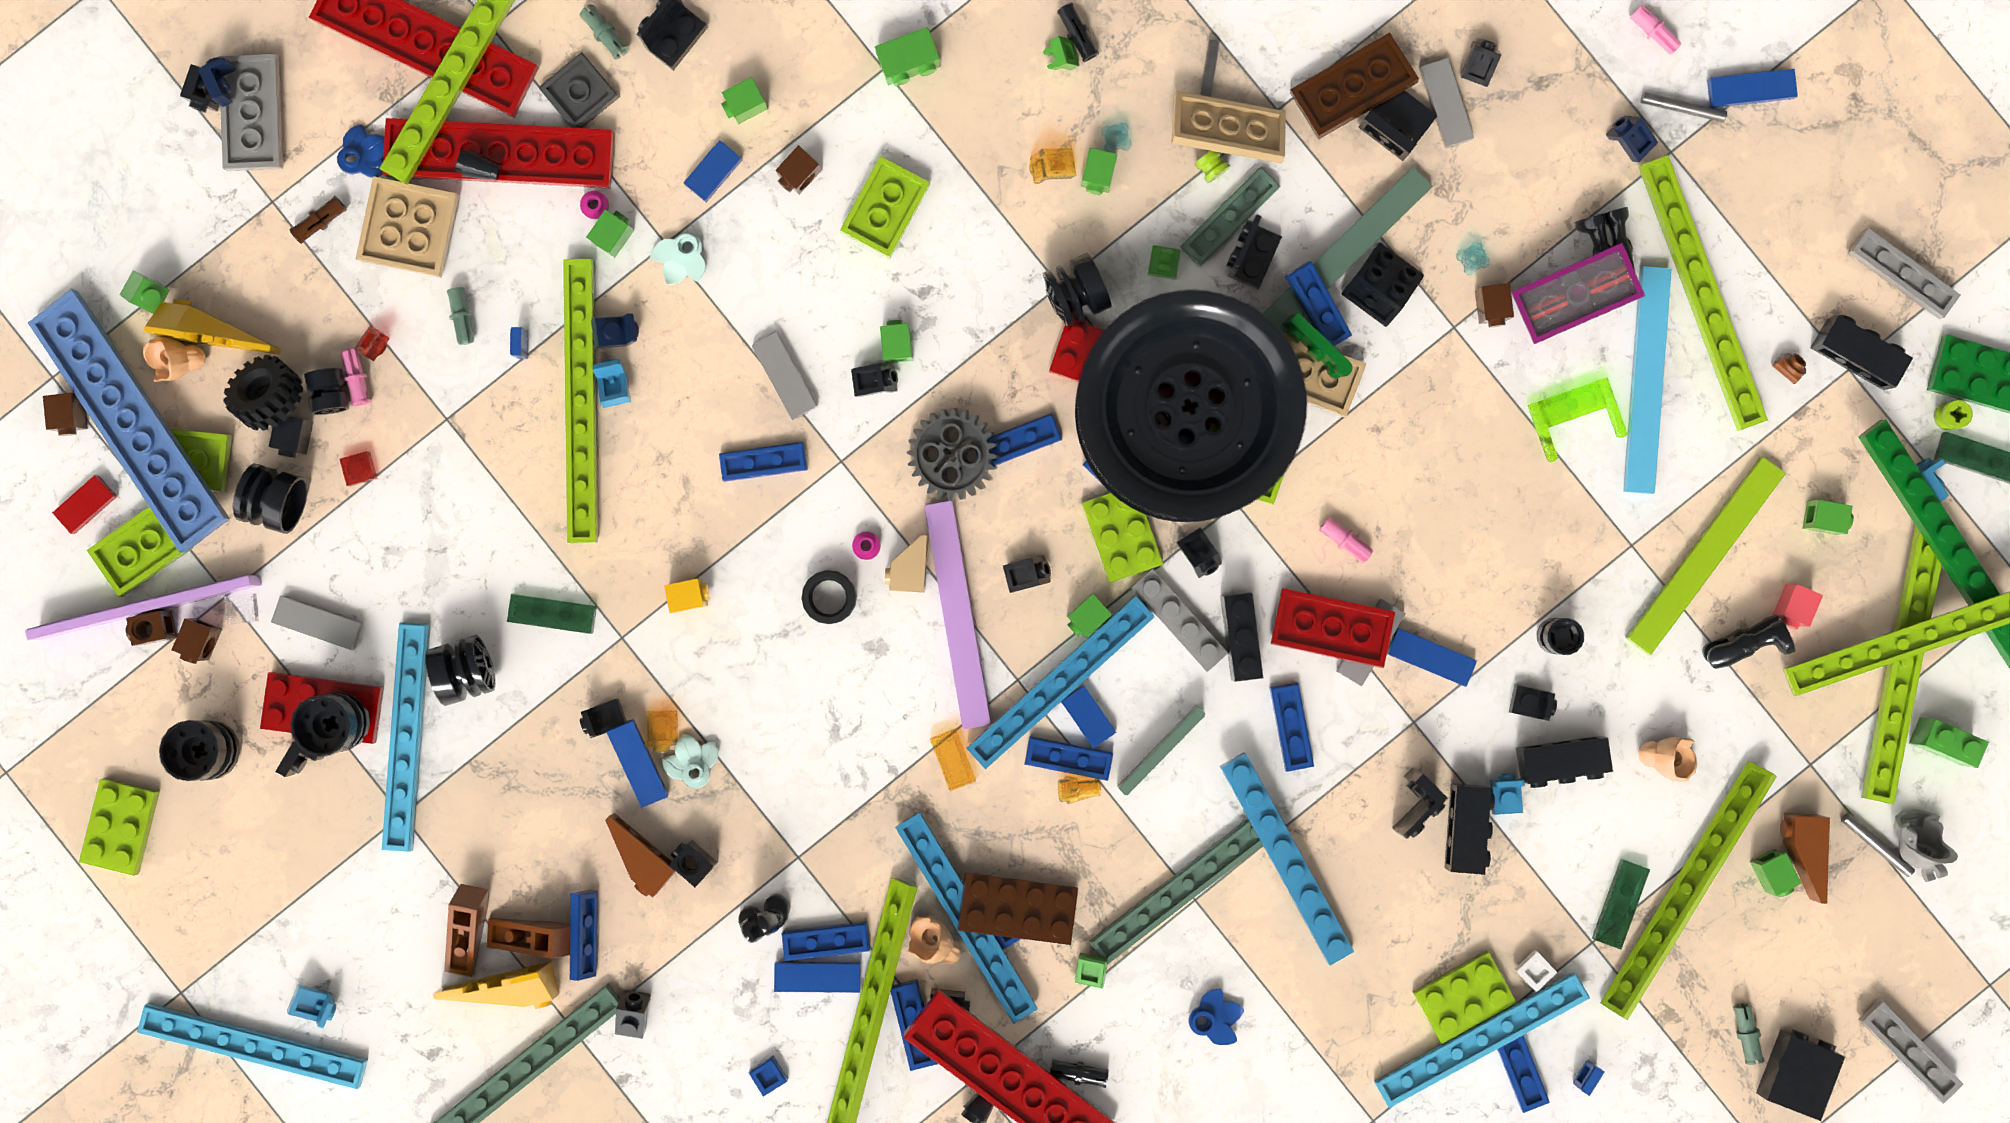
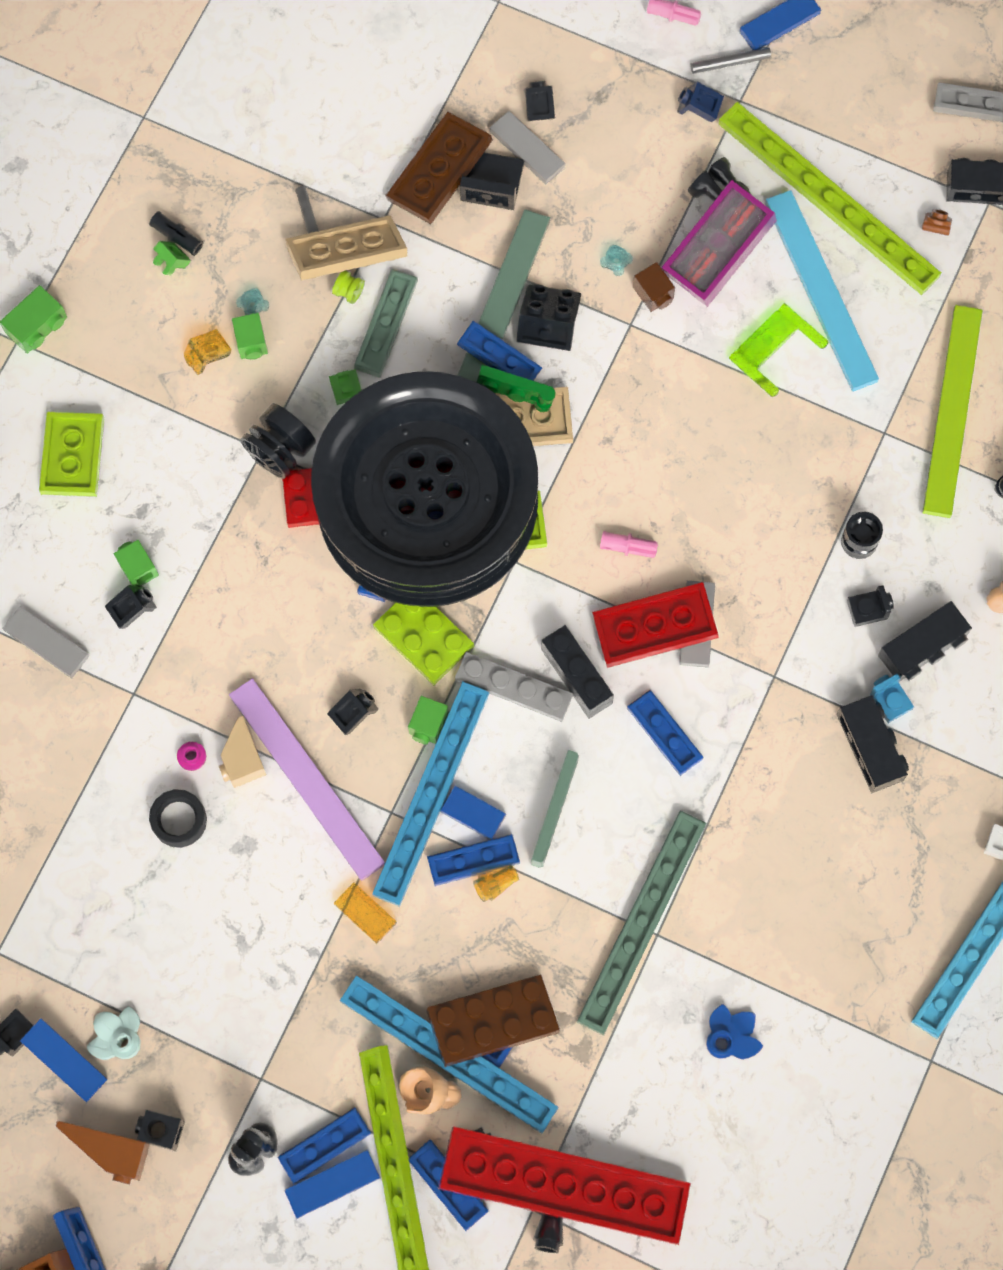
camera: 25 degrees left, 15 degrees down
clear yellow bracket [645,710,678,752] -> none
yellow brick [664,578,710,613] -> none
blue tile [719,442,808,482] -> none
dark grey gear [907,408,999,501] -> none
blue tile [975,413,1062,466] -> none
black pin [1050,1059,1109,1088] -> none
bright green tile [1075,953,1108,989] -> none
black bracket [1177,527,1222,578] -> none
dark azure plate [1219,752,1354,966] -> none
black bracket [1226,214,1282,289] -> none
blue tile [1387,628,1477,687] -> none
black bracket [1392,768,1448,839] -> none
lime plate [1412,951,1517,1044] -> none

